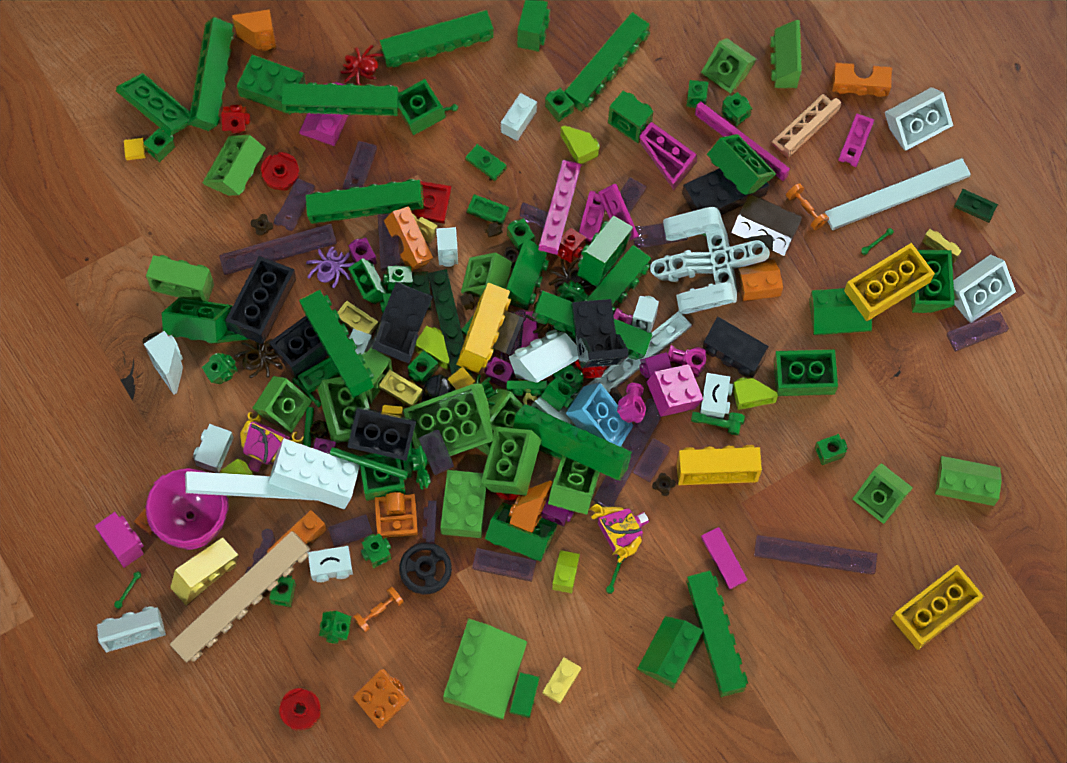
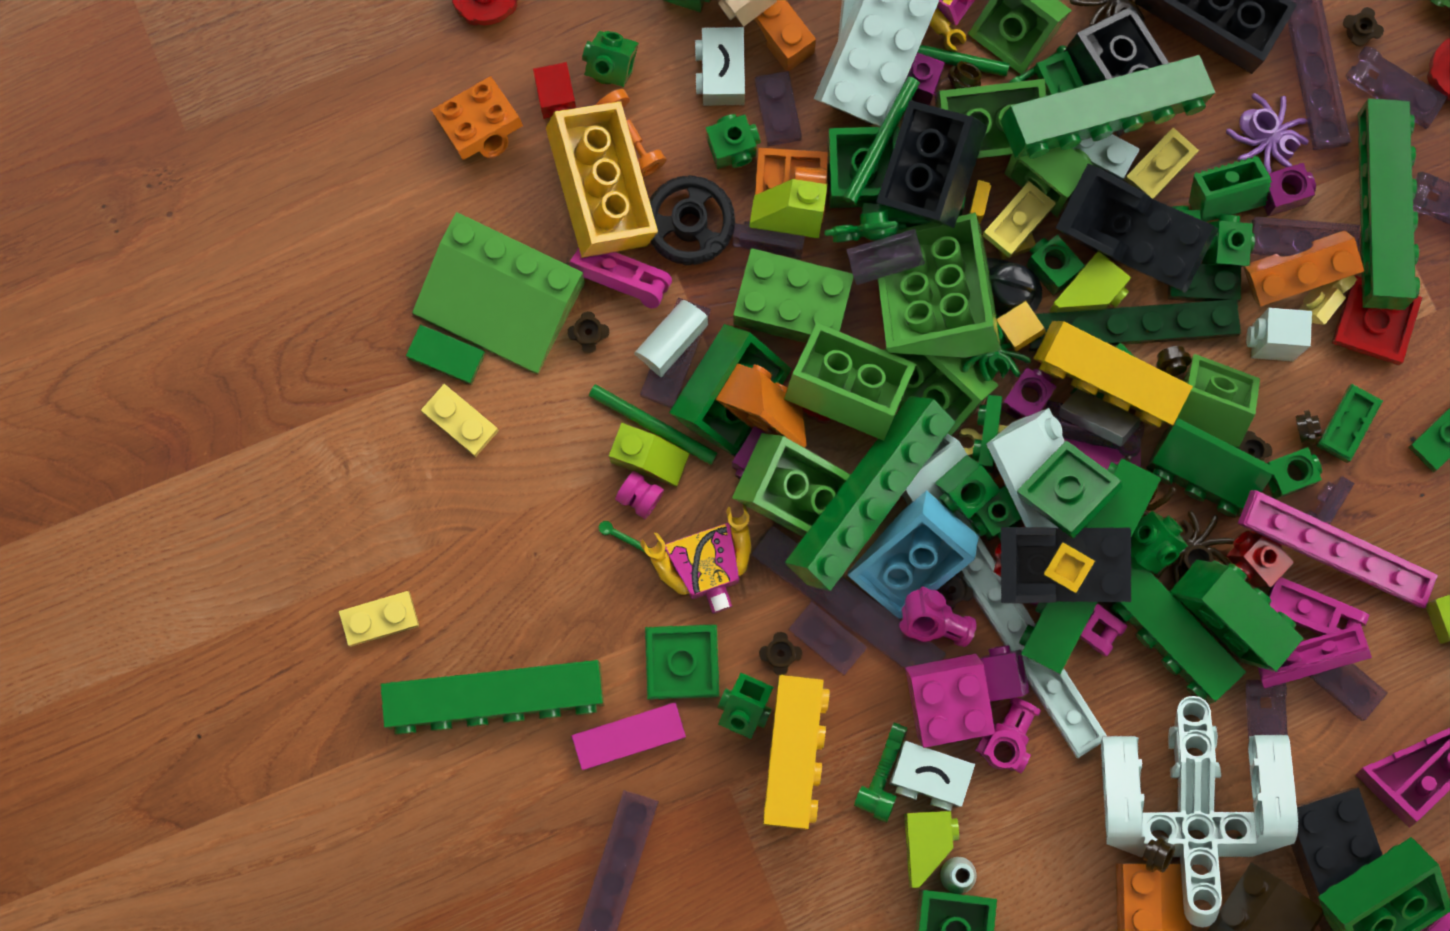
camera: 100 degrees right, 10 degrees up
light aqua brick [632,296,659,333] -> none
green slope [637,616,703,689] -> none
black slope [703,316,769,378] -> none
none -> light yellow plate [339,591,419,647]
none -> red brick [533,62,576,119]
none -> yellow brick [546,101,658,258]
none -> dark brown plate [567,311,610,353]
none -> dark pink plate [569,248,672,309]
none -> green bar [589,384,718,465]
none -> dark pink wheel [615,470,664,519]
none -> light aqua brick [634,300,708,377]
none -> green tile [645,625,720,700]
none -> green brick [717,672,774,739]
none -> lime slope [749,179,828,238]
none -> light aqua cone [940,857,977,894]
none -> green plate [1017,440,1123,538]
none -> yellow tile [1044,542,1095,593]
none -> dark brown plate [1143,835,1175,873]

